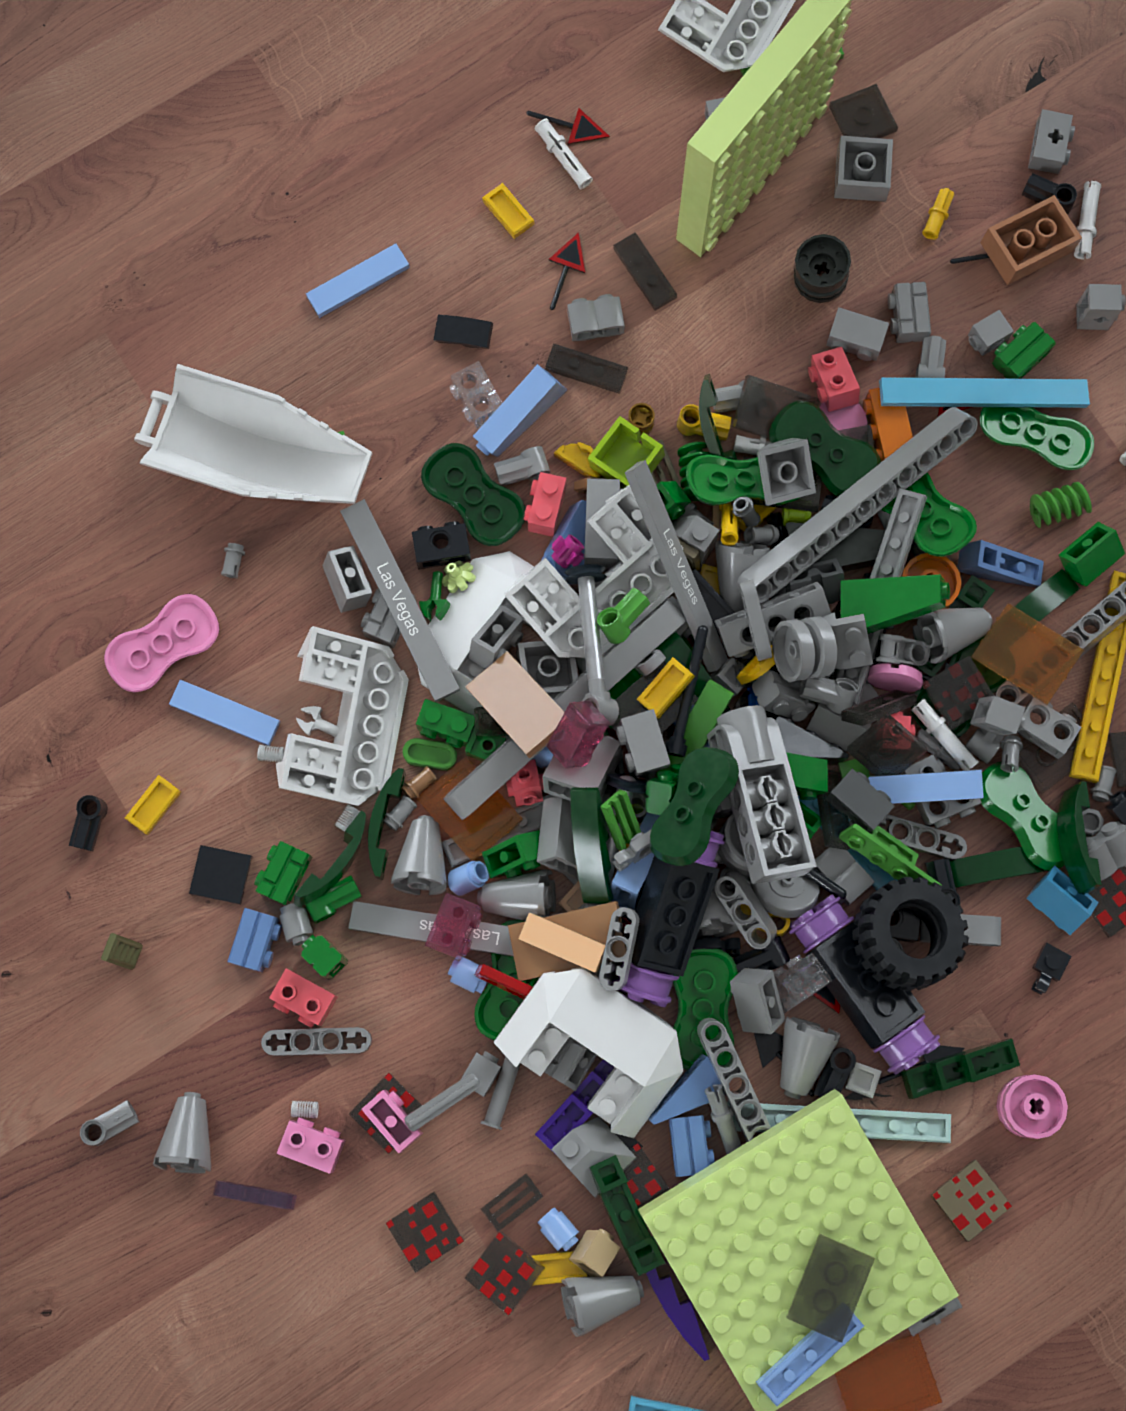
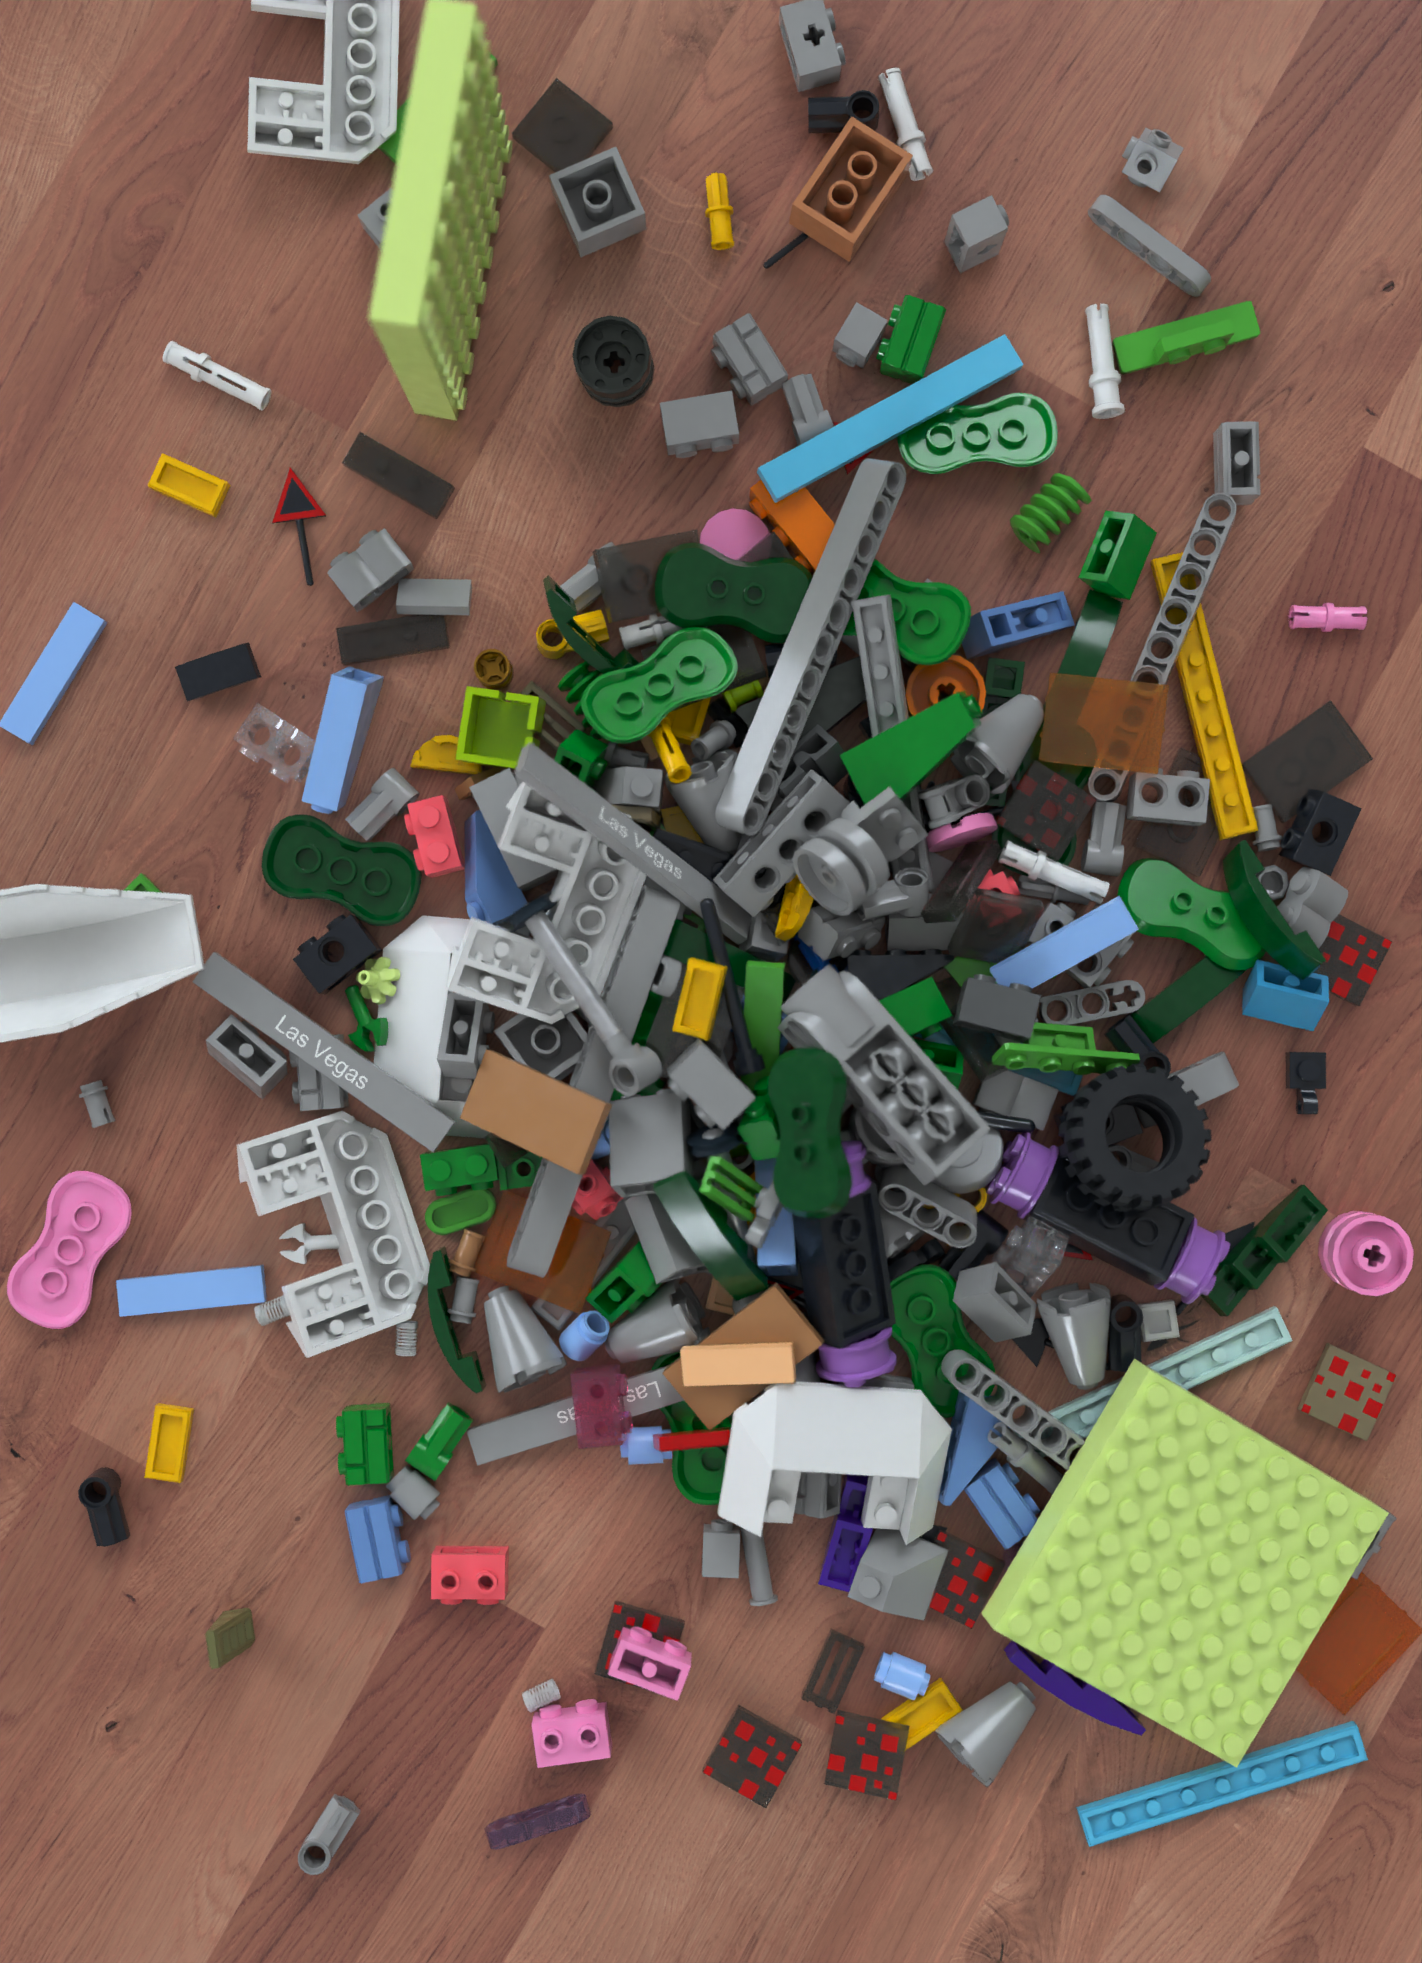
camera: 30 degrees left, 10 degrees up
light grey cone [153,1092,212,1174] -> none
black piece [189,845,252,905] -> none
light grey beam [261,1027,372,1056] -> none
dark green slope [294,810,366,907] -> none
green brick [301,935,348,980] -> none
light grey axle [404,1073,480,1132] -> none
piece [526,108,610,144] -> none
clear pink brick [546,701,610,768] -> none
dark pink gear [551,534,584,569] -> none
tan brick [569,1229,620,1277] -> none
dark green slope [589,1155,665,1276] -> none
bright green piece [597,588,650,644] -> none
light grey beam [599,907,639,991] -> none
dark grey pin [733,497,760,528] -> none
light grey beam [739,580,772,661] -> none
light blue tile [756,1302,864,1406] -> none
light grey slope [757,438,816,505] -> none
clear smoke tile [786,1233,875,1343] -> none
coral brick [808,347,860,412] -> none
light grey brick [970,696,1026,735] -> none
light grey pin [1000,735,1023,772] -> none
none -> light grey tile [396,578,472,615]

